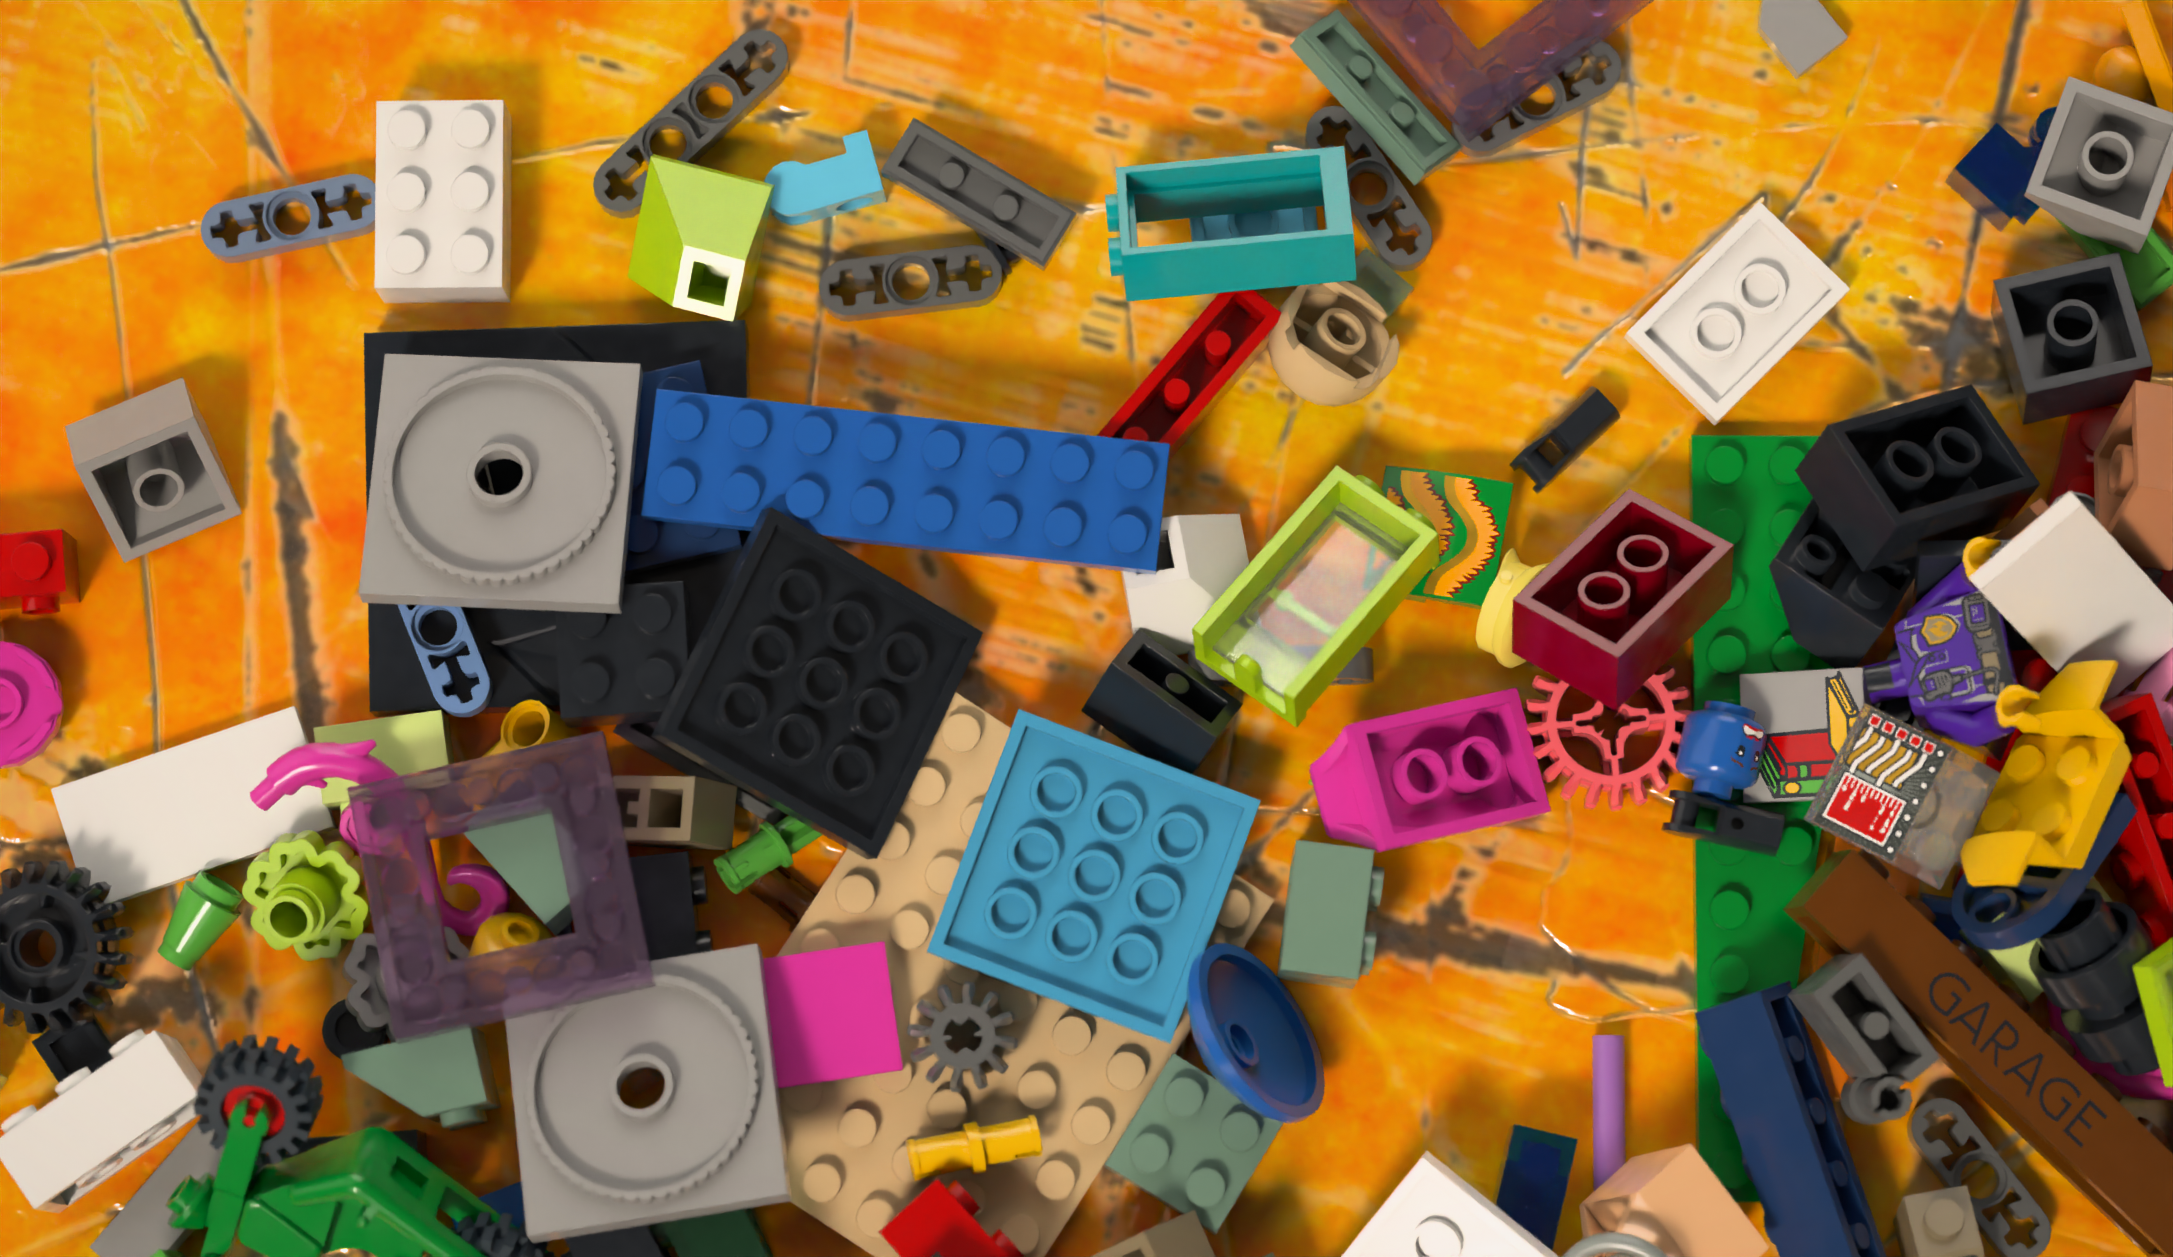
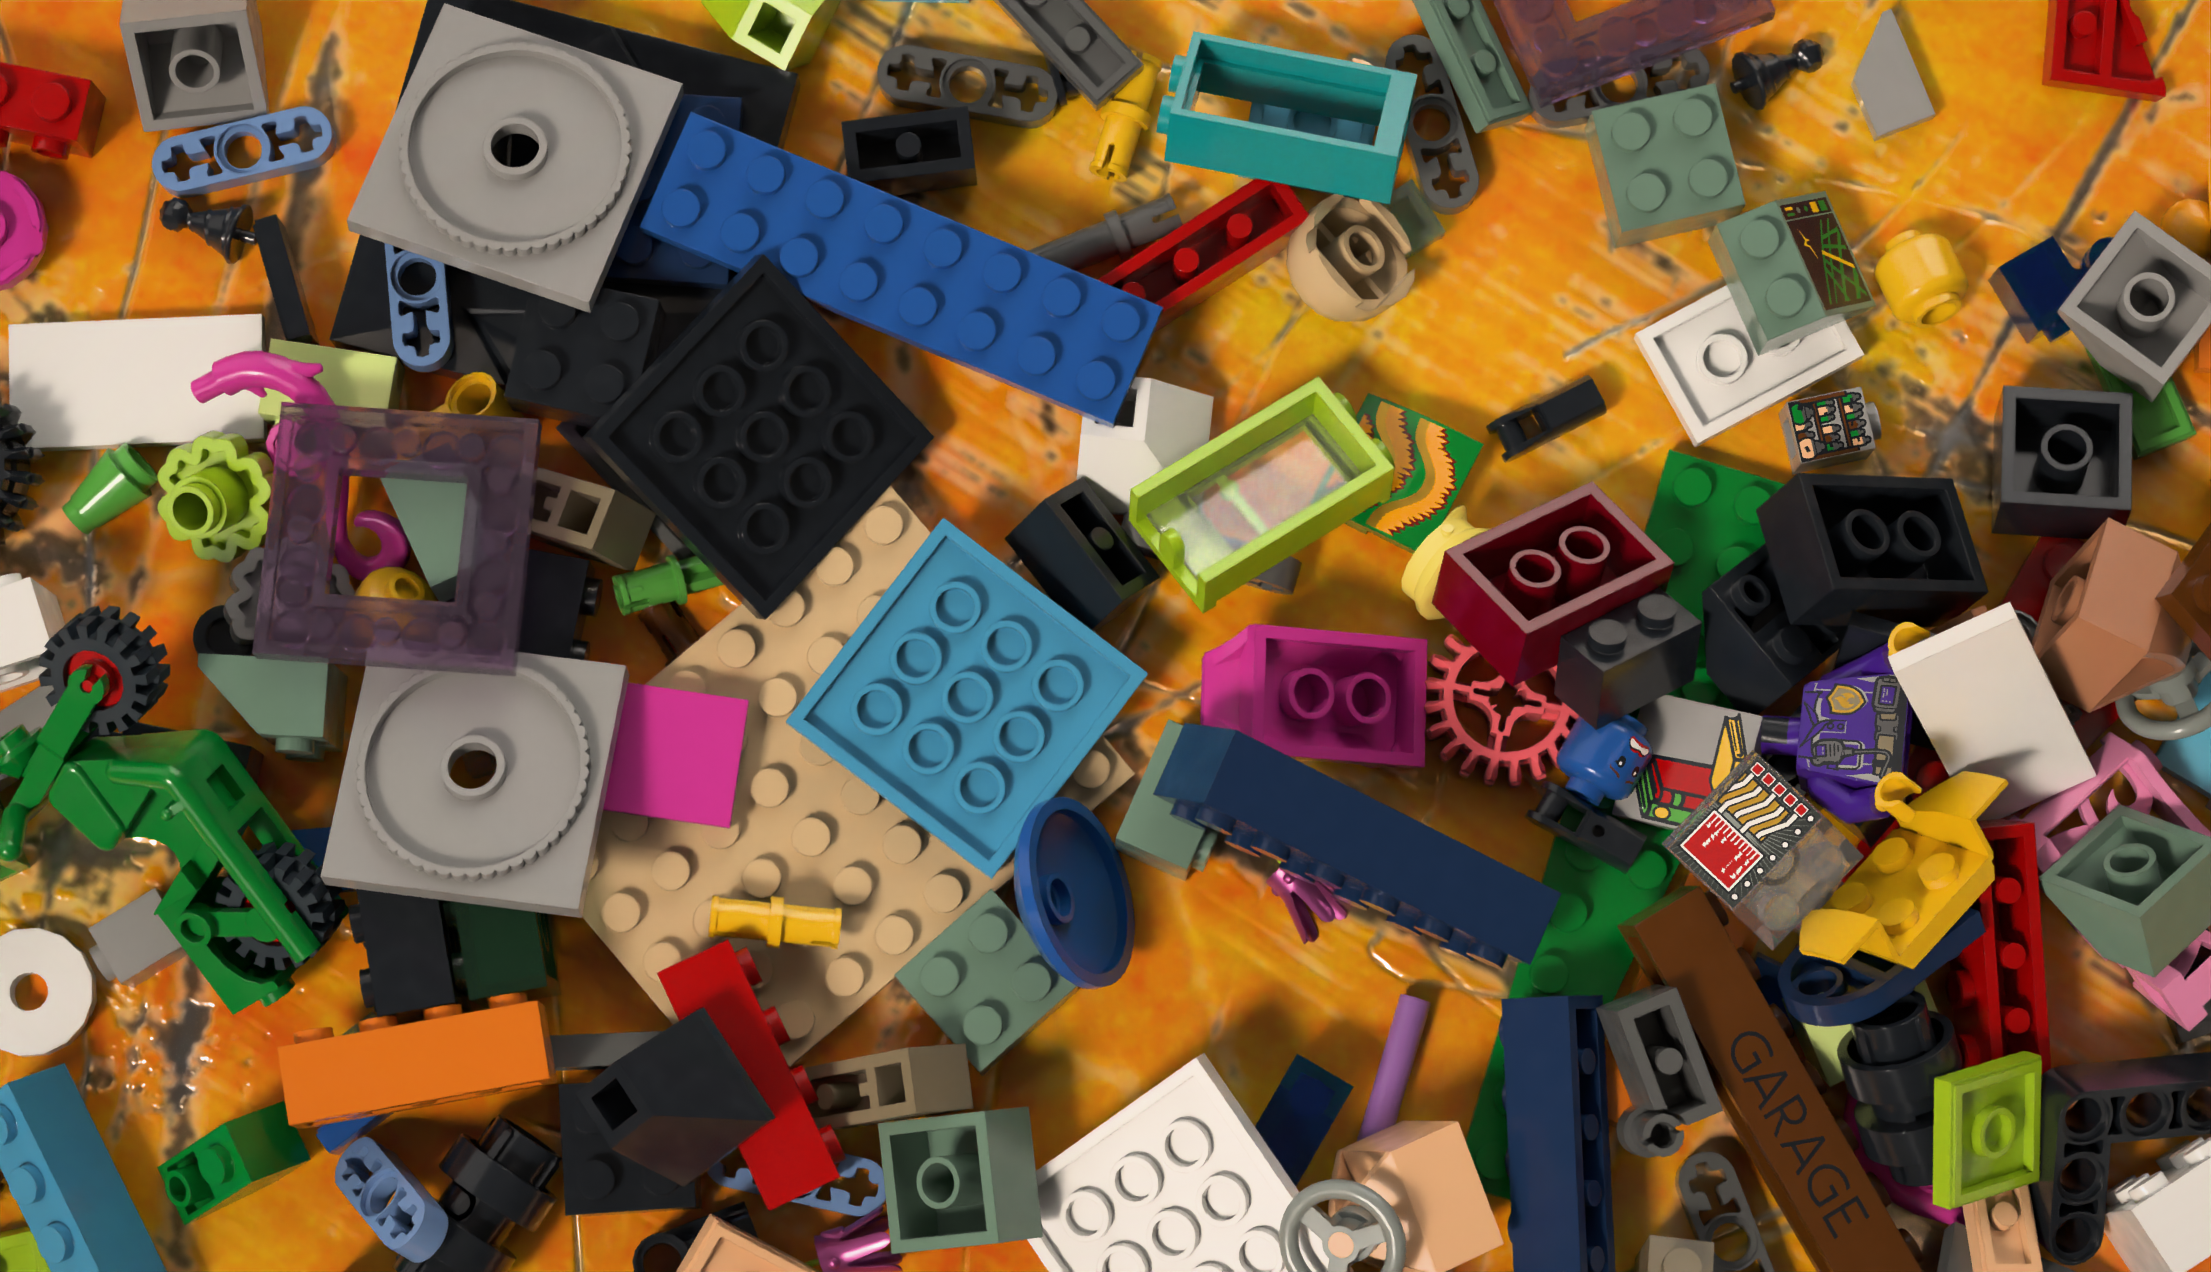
camera: 15 degrees right, 0 degrees up
dark grey gear [907,981,1018,1092] -> none
none -> medium blue beam [152,106,337,198]
none -> black piece [159,197,257,264]
none -> black tile [253,214,320,346]
none -> black brick [841,106,977,195]
none -> dark grey pin [1028,193,1183,271]
none -> yellow pin [1089,50,1163,182]
none -> dark blue brick [1153,723,1561,969]
none -> flat silver piece [1266,860,1353,944]
none -> black brick [1554,587,1702,730]
none -> sand green brick [1585,83,1745,248]
none -> sand green slope [1708,191,1876,356]
none -> black piece [1730,39,1824,110]
none -> brick [1778,387,1882,474]
none -> yellow head [1874,230,1969,328]

